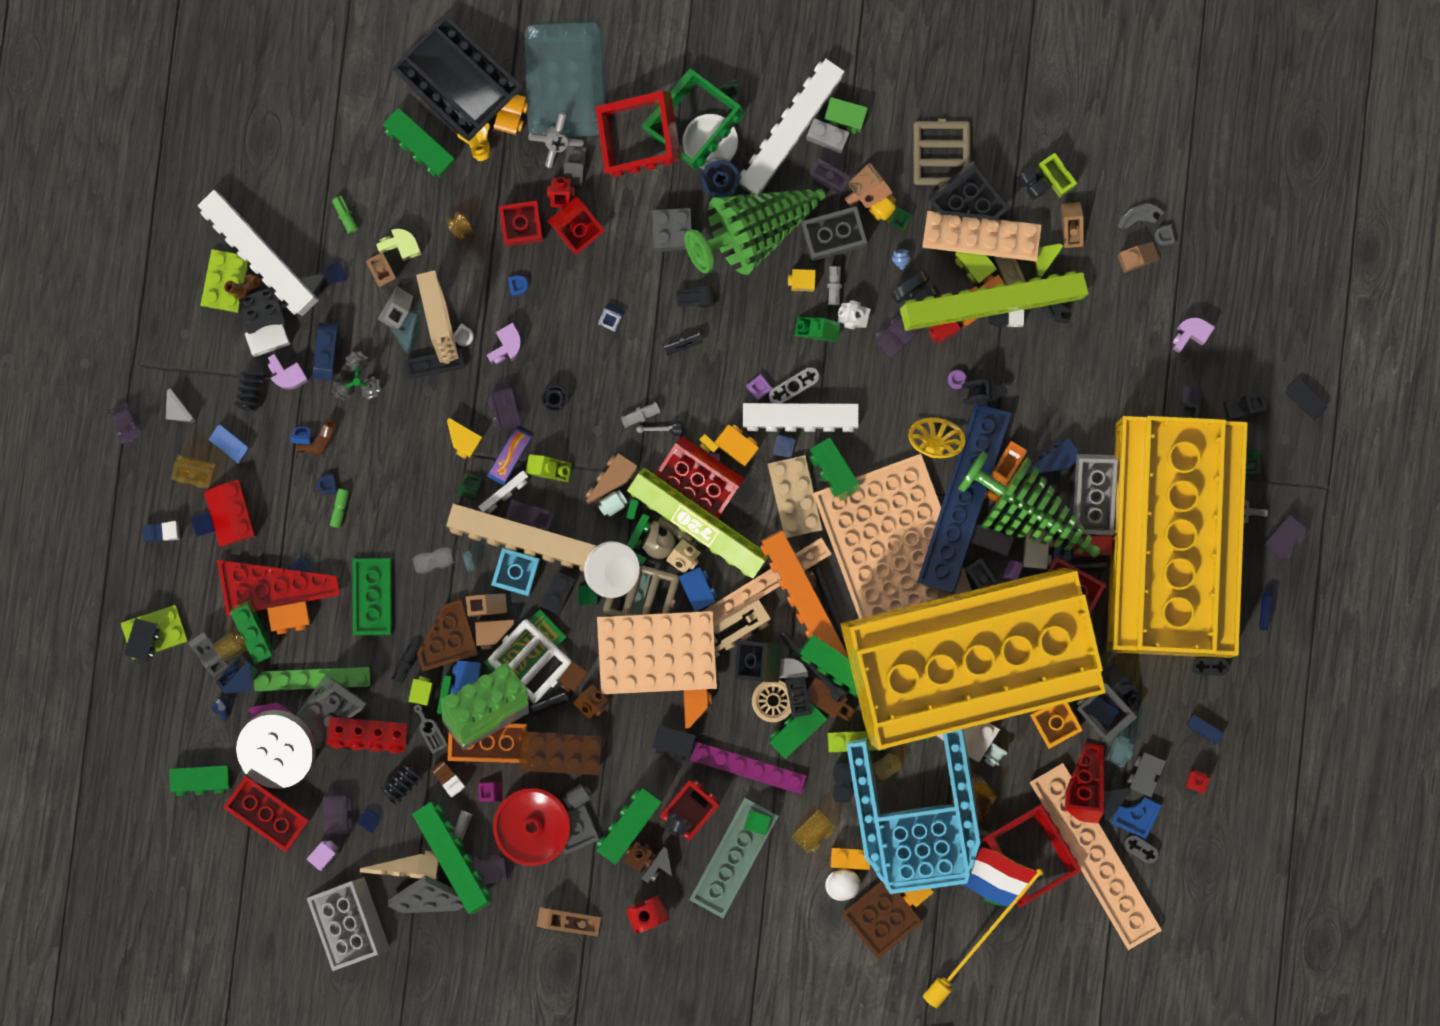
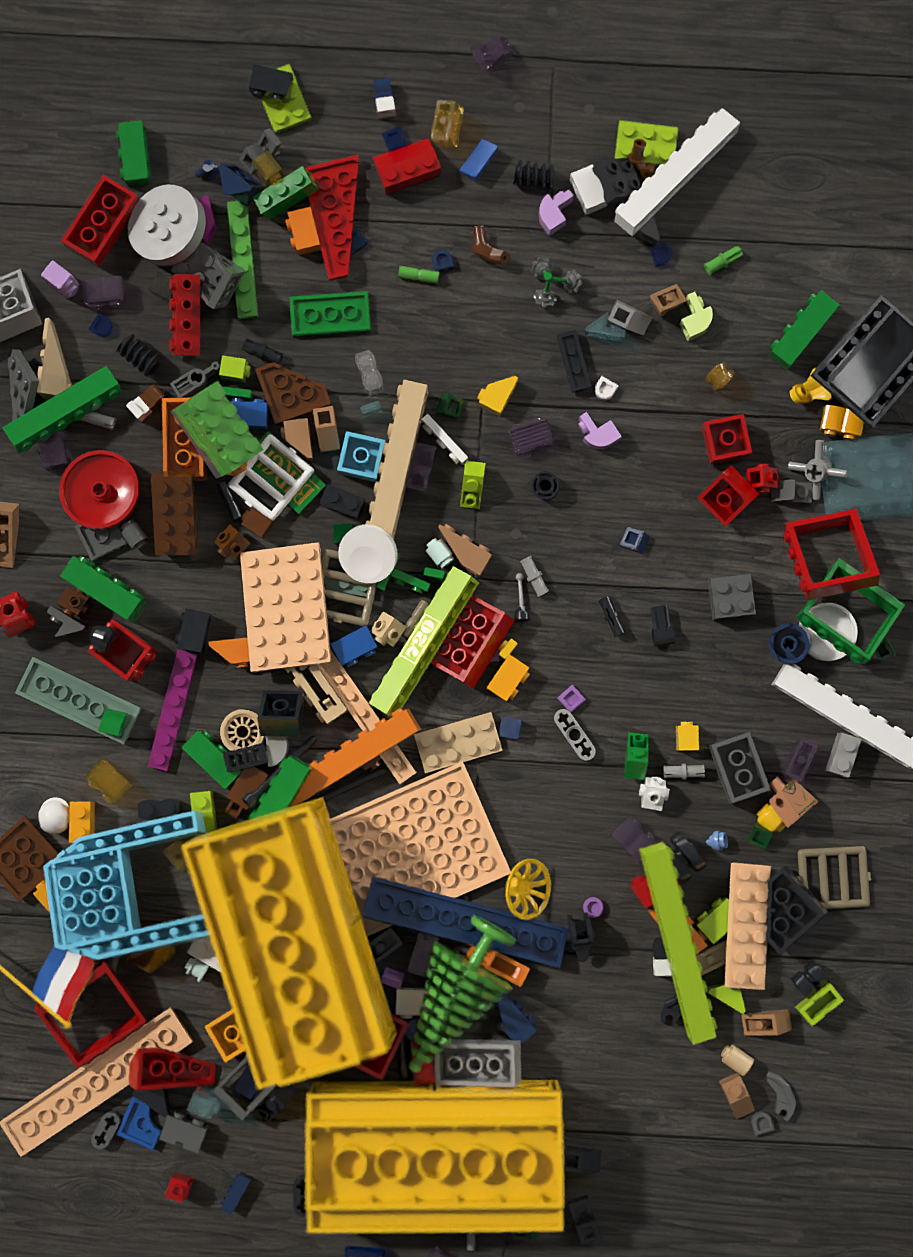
camera: 90 degrees right, 0 degrees up
light grey slope [166,389,196,423] -> none
blue tile [290,426,312,444] -> none
dark blue brick [313,322,340,381] -> none
tan window [416,270,459,364] -> none
magenta slope [478,782,502,802] -> none
slope [487,428,533,486] -> none
blue tile [508,275,529,297] -> none
dark tan helmet [642,521,675,559] -> none
bright green plant [684,188,826,275] -> none
white brick [743,403,858,432] -> none
green brick [809,438,860,501] -> none
bright green brick [824,97,867,134] -> none
lavender brick [1172,318,1215,353] -> none
none -> tan brick [721,1045,754,1076]

